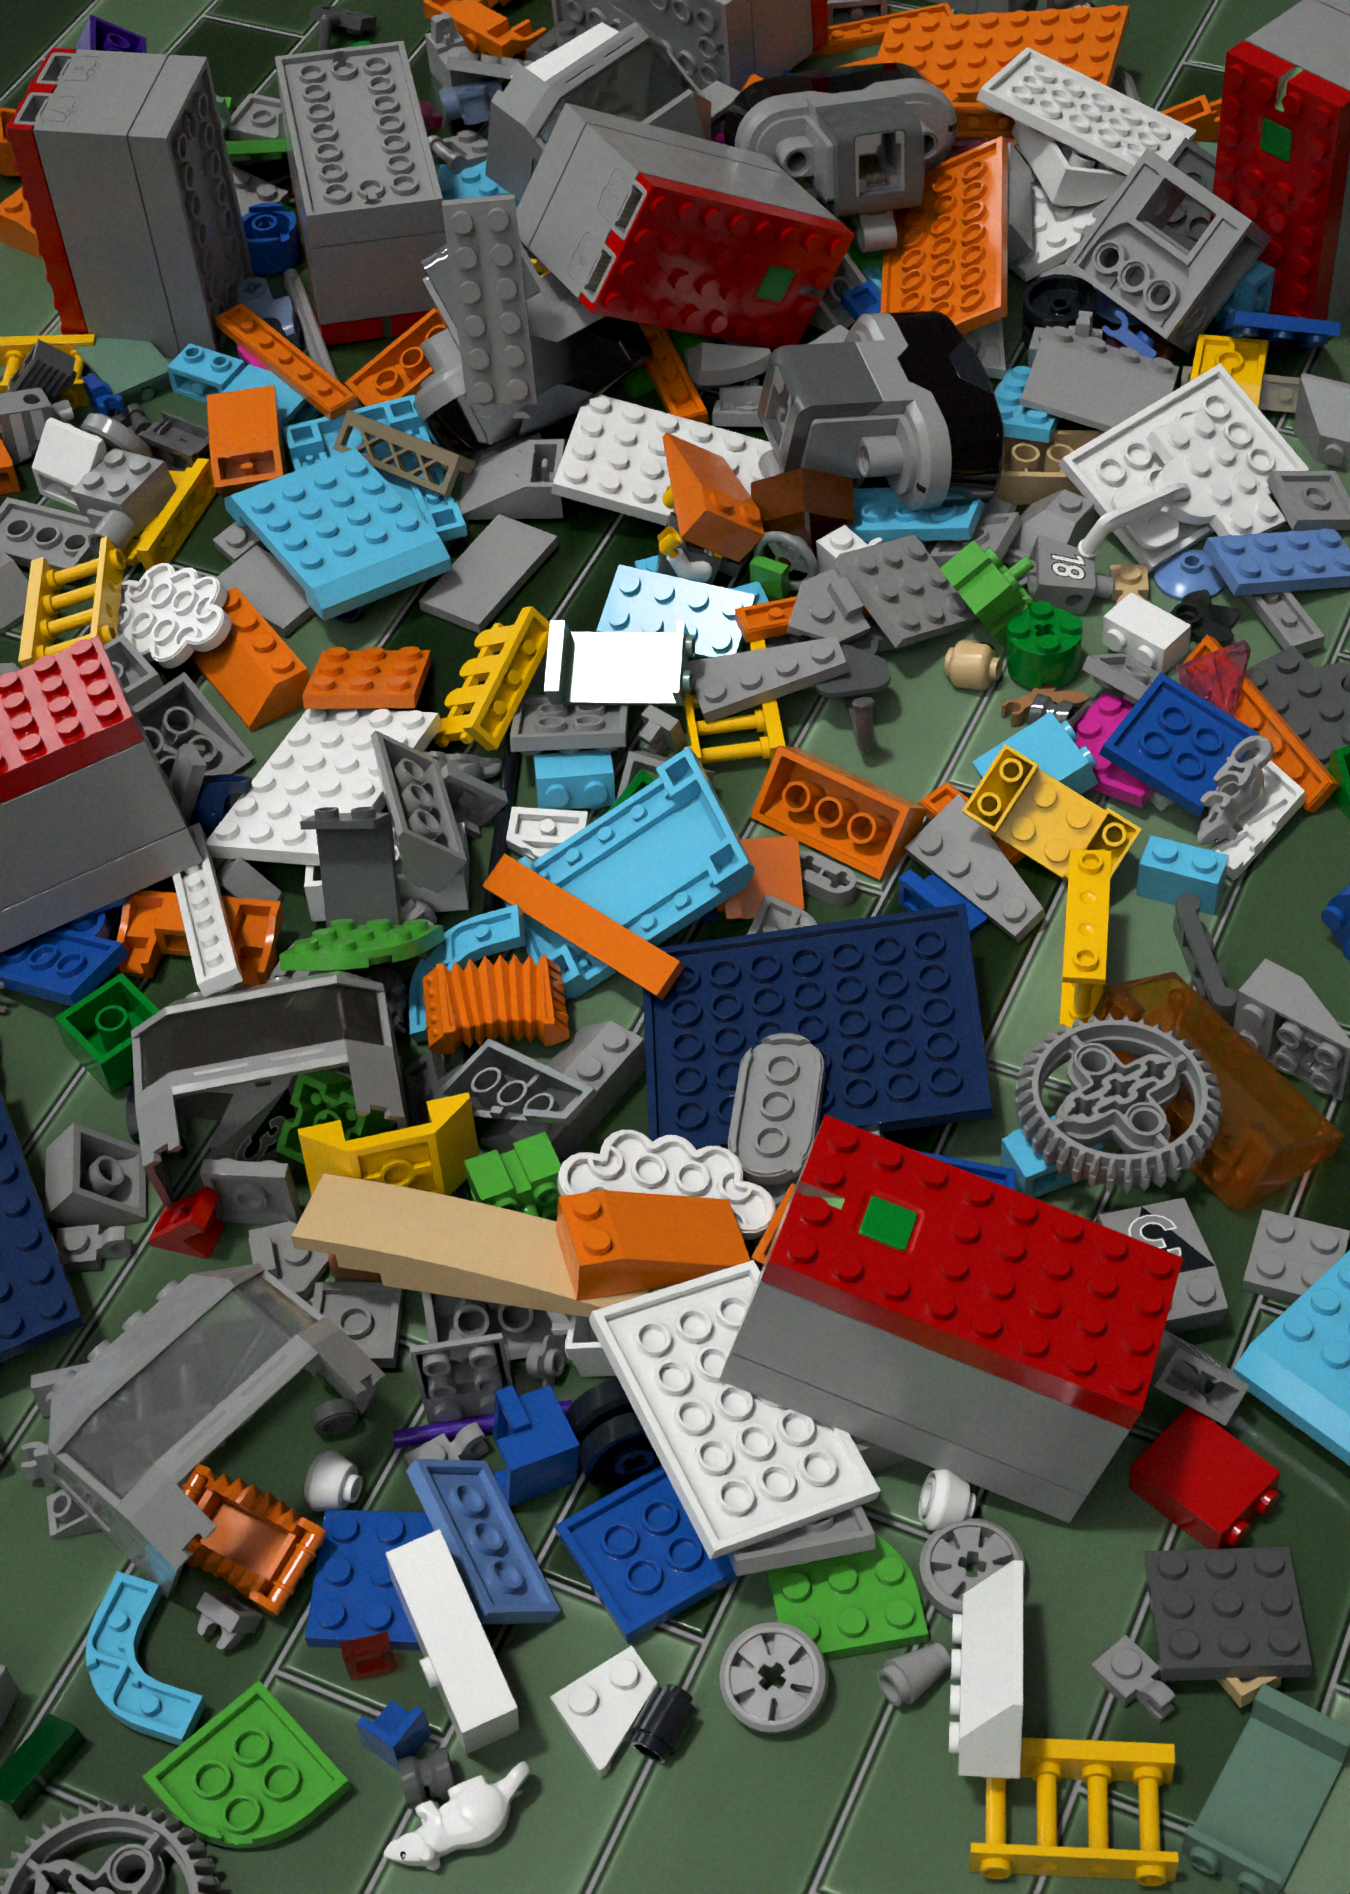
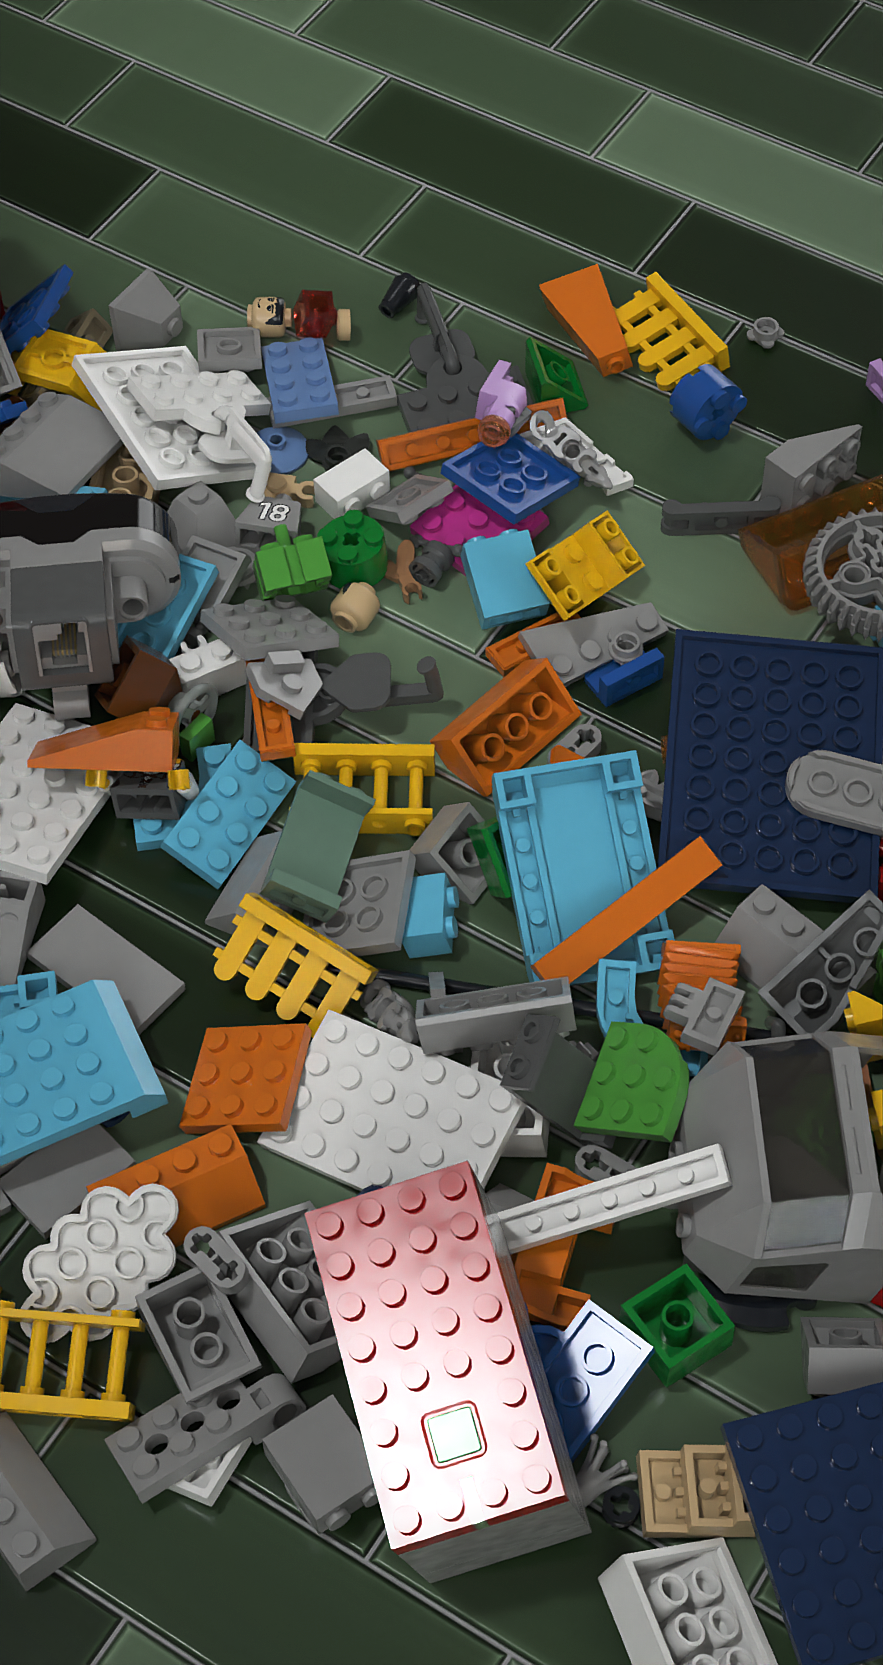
camera: 85 degrees left, 5 degrees up
white wing [506,807,590,862] -> none
light grey tile [638,704,686,755] -> none
light grey wing [688,636,850,724] -> none
yellow fence [1059,849,1111,1029] -> none
medium azure brick [1136,835,1229,915] -> none
clear pink wing [1176,640,1251,718] -> none
none -> light grey beam [183,1226,250,1295]
none -> lavender plate [475,360,532,447]
none -> light grey plate [609,631,643,666]
none -> light grey hinge [663,977,745,1056]

